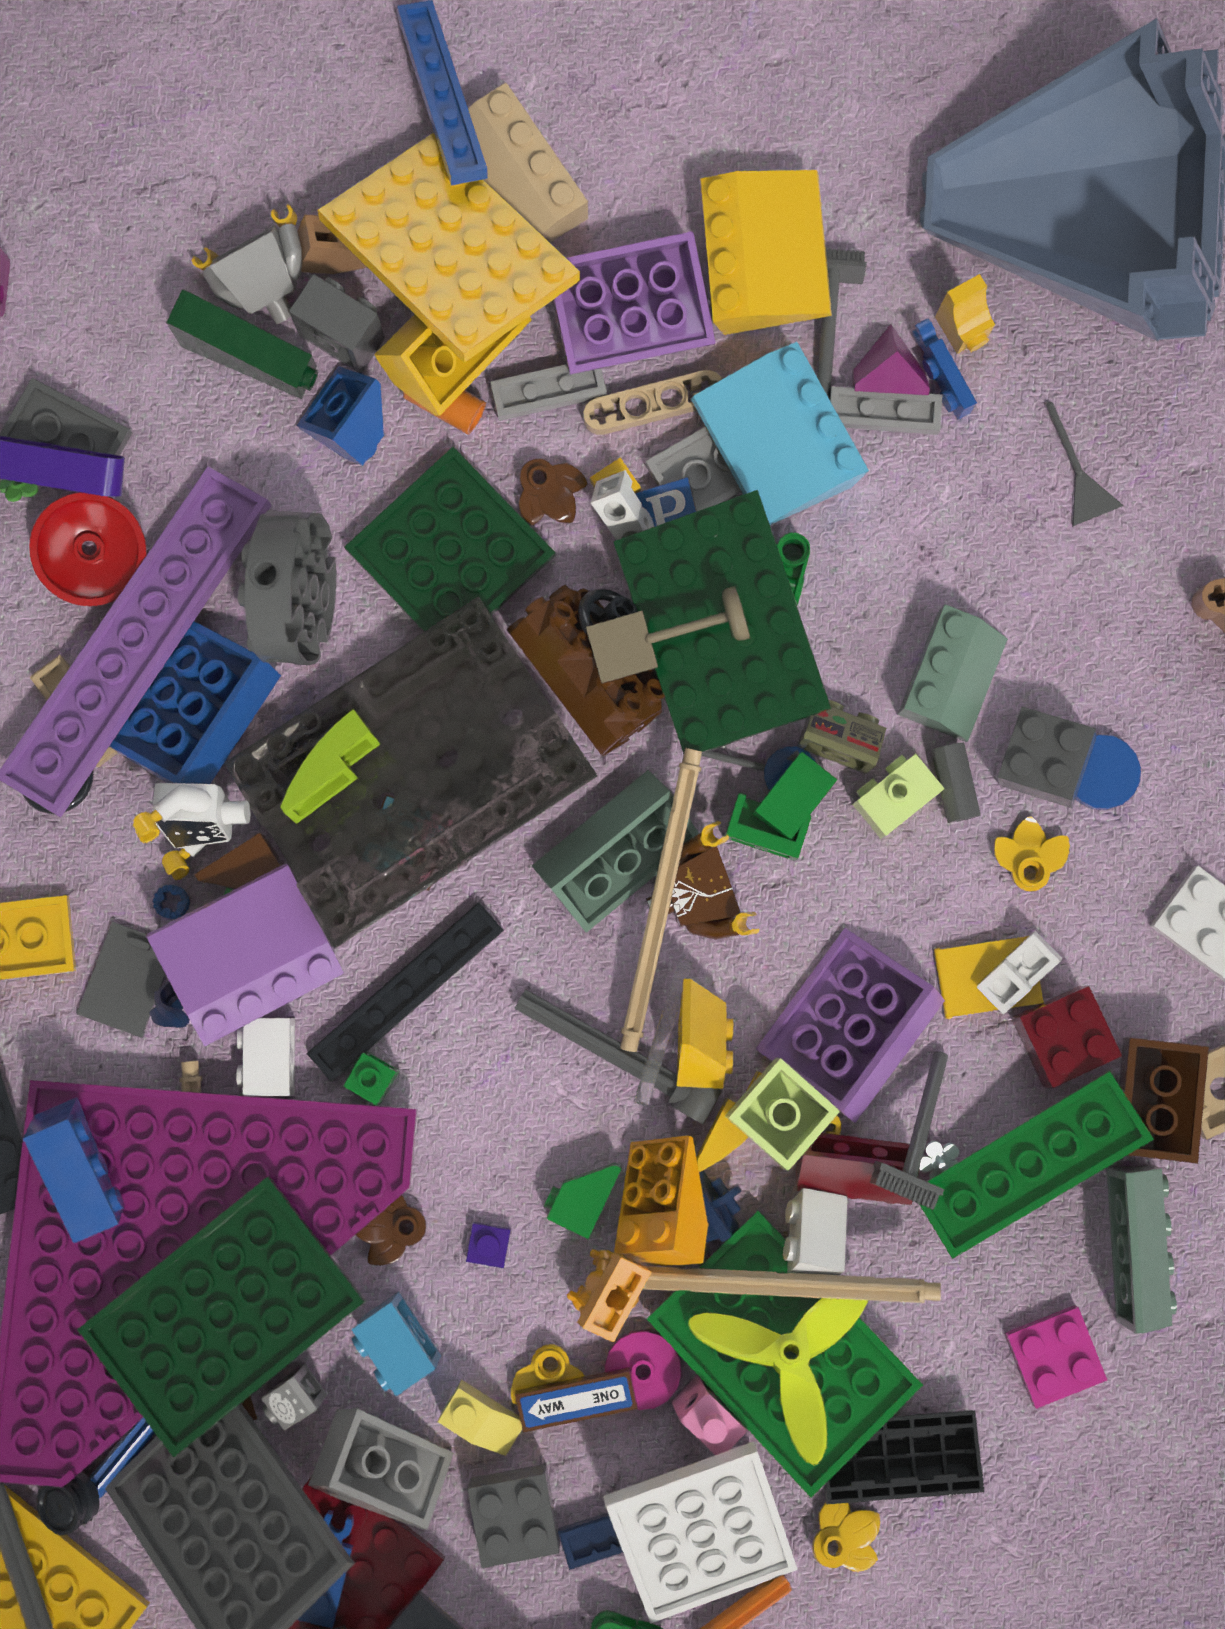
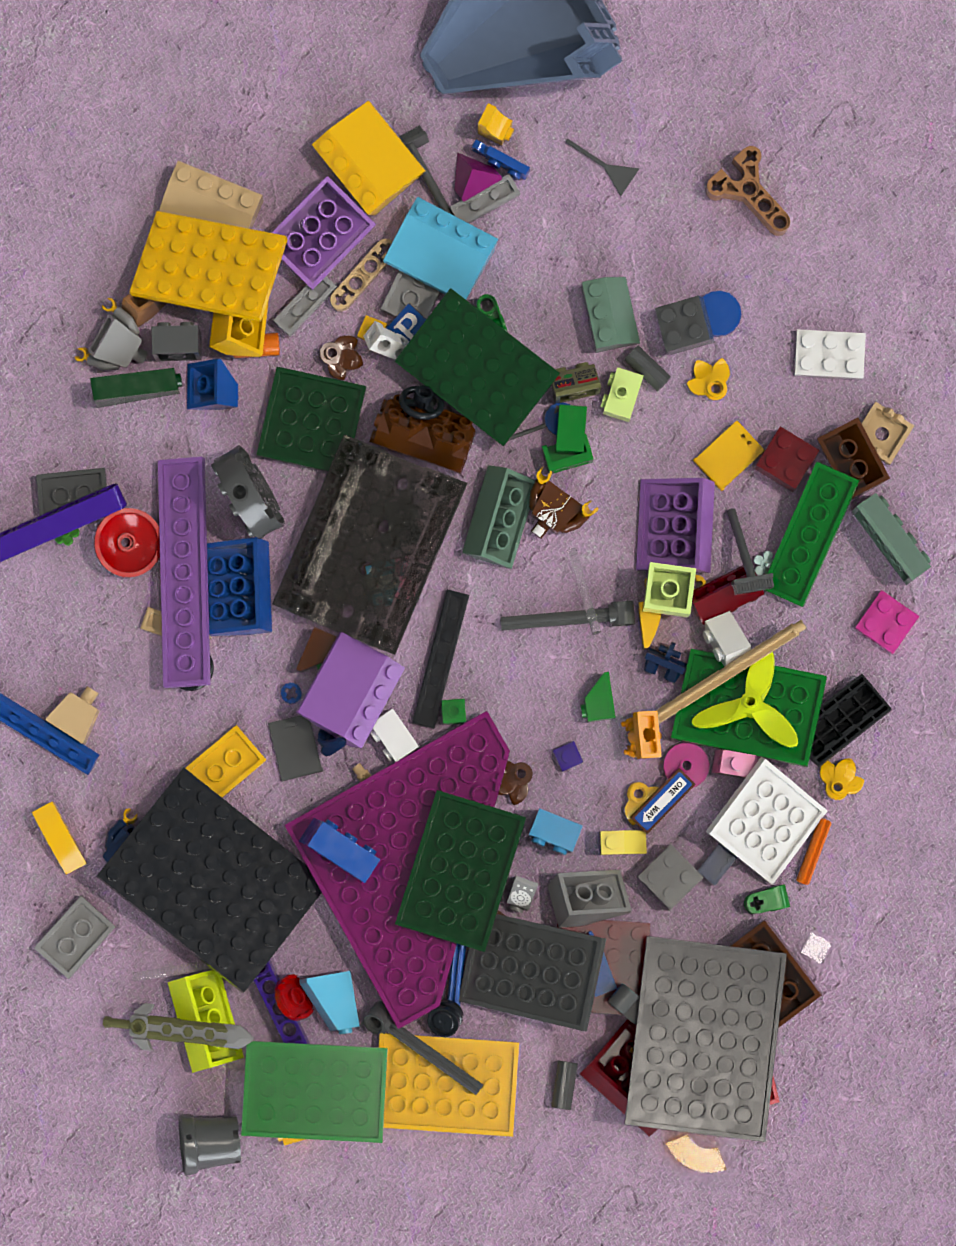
camera: 30 degrees left, 0 degrees up
torso [133,783,251,880] -> none
lime slope [280,709,380,824] -> none
blue plate [397,0,488,186] -> none
dark tan piece [586,586,750,683] -> none
light orange slope [614,1135,708,1266] -> none
tan piece [620,748,702,1052] -> none
yellow slope [677,978,734,1089] -> none
white slope [977,931,1062,1015] -> none

